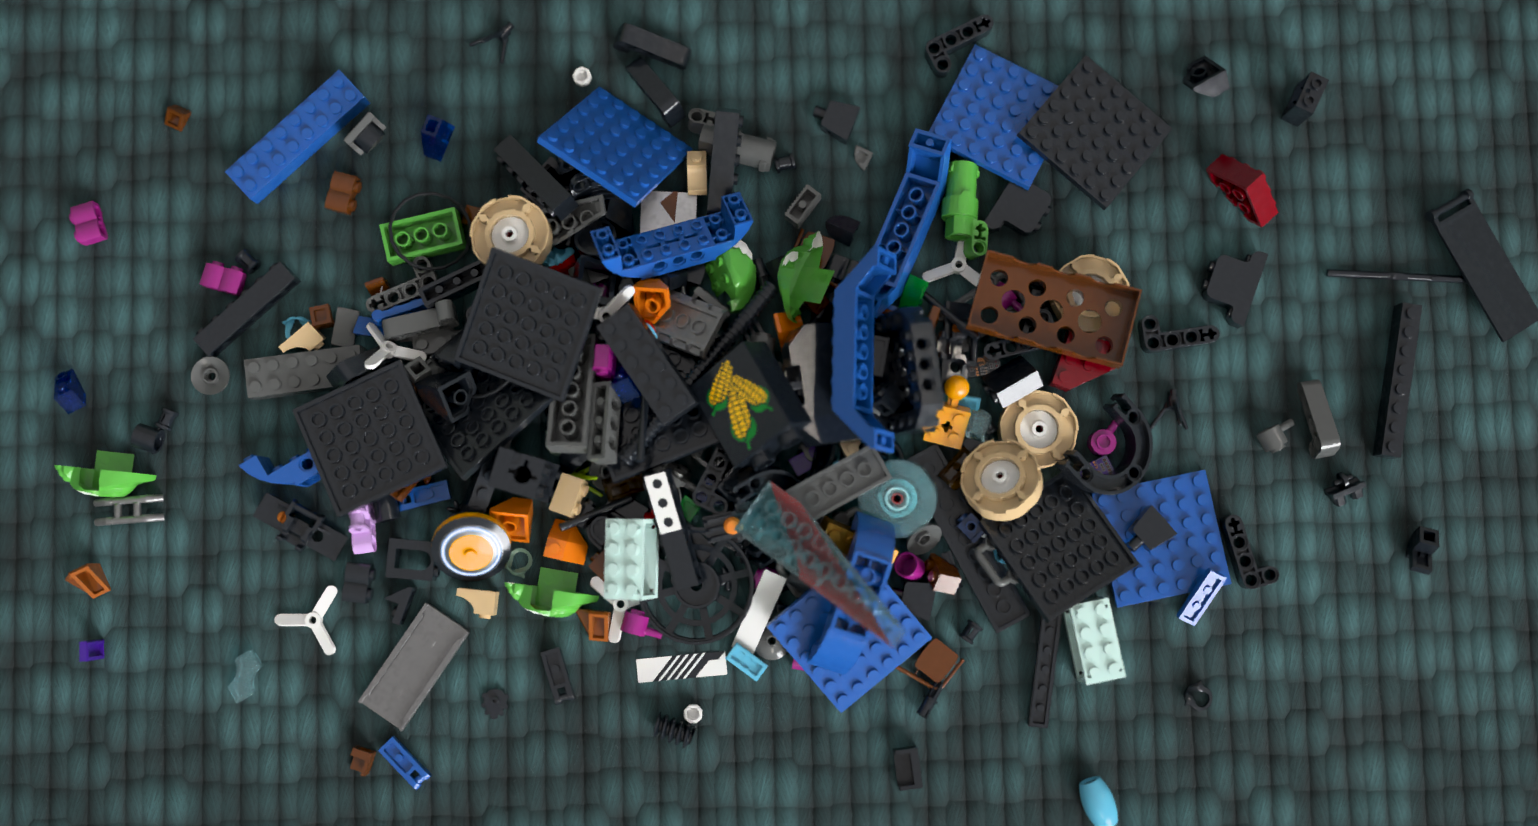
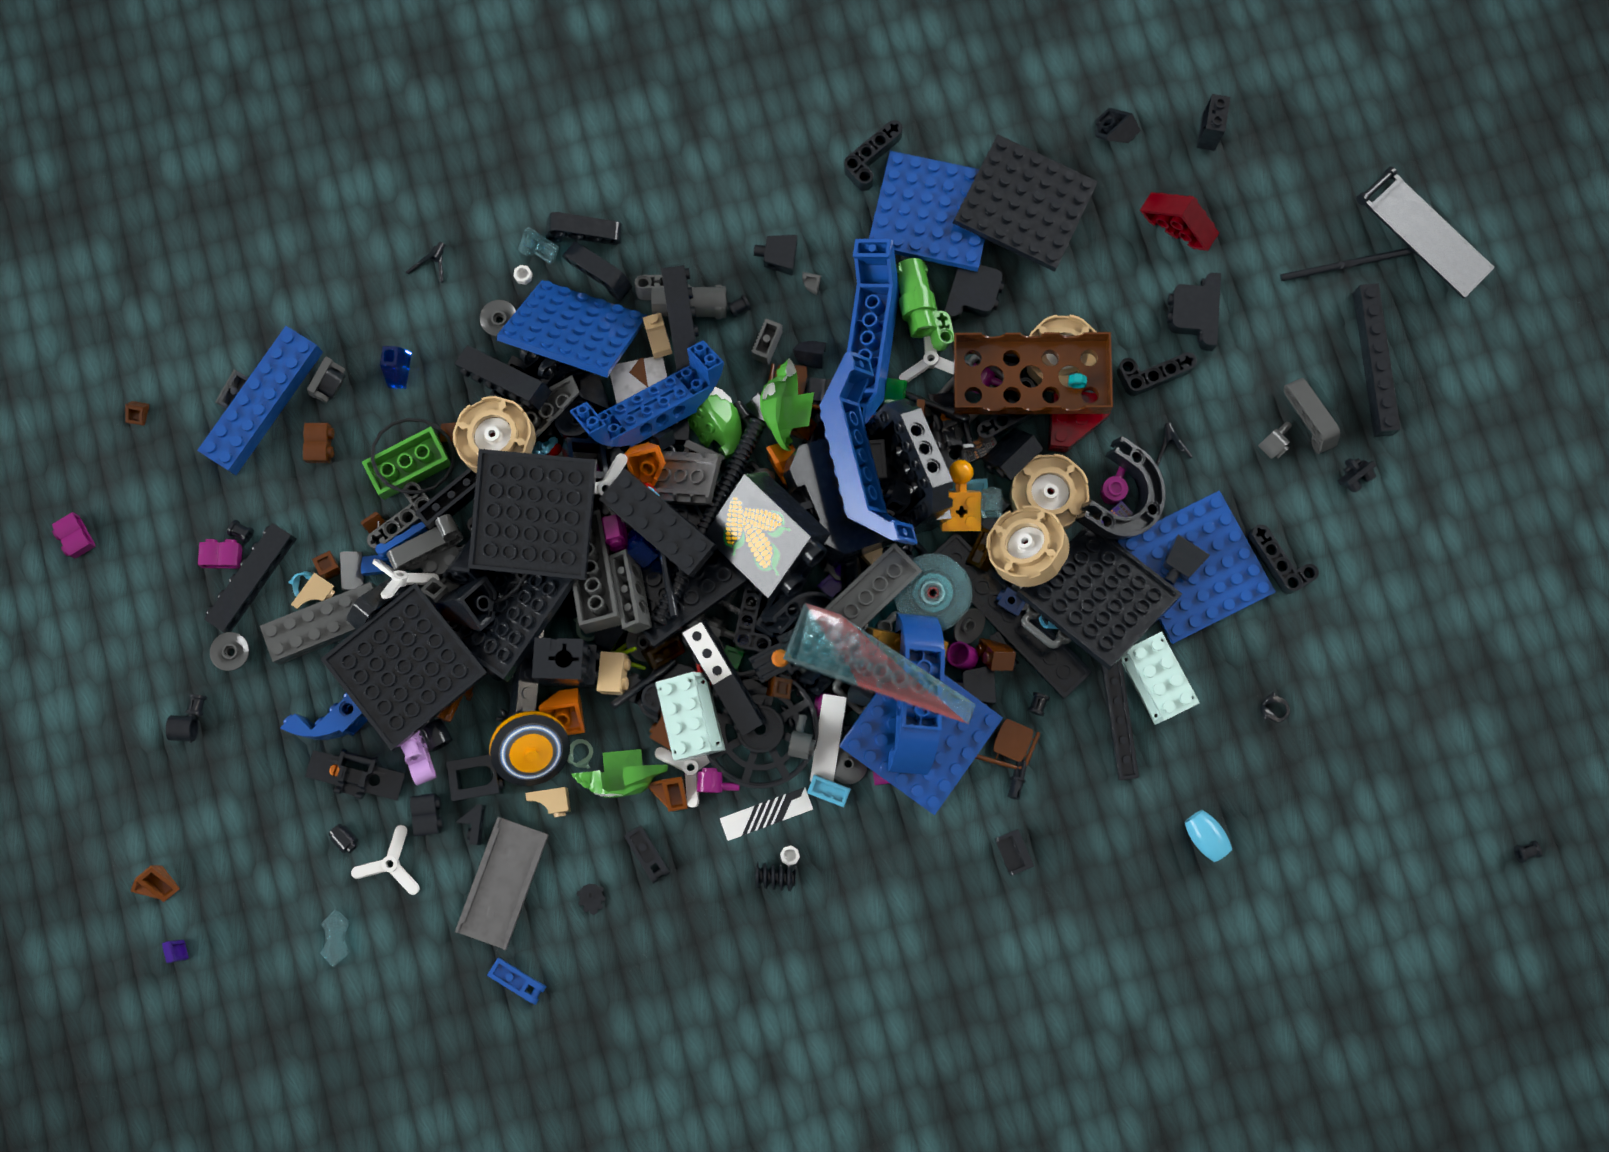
camera: 15 degrees left, 5 degrees down
clear blue slope [54,369,86,414] -> none
bright green animal [54,450,157,497] -> none
flat silver piece [93,494,164,526] -> none
reddish brown panel [350,745,377,777] -> none
blue plate [399,480,452,512] -> none
orange slope [543,518,589,565] -> none
plate [1176,567,1227,626] -> none
black brick [1406,526,1439,575] -> none
none -> dark grey slope [215,369,248,410]
none -> black brick [328,824,358,853]
none -> dark grey dish [480,300,516,336]
none -> clear light blue plate [519,227,559,264]
none -> reddish brown slope [766,676,793,699]
none -> dark grey piece [788,715,816,760]
none -> teal tile [1068,373,1087,389]

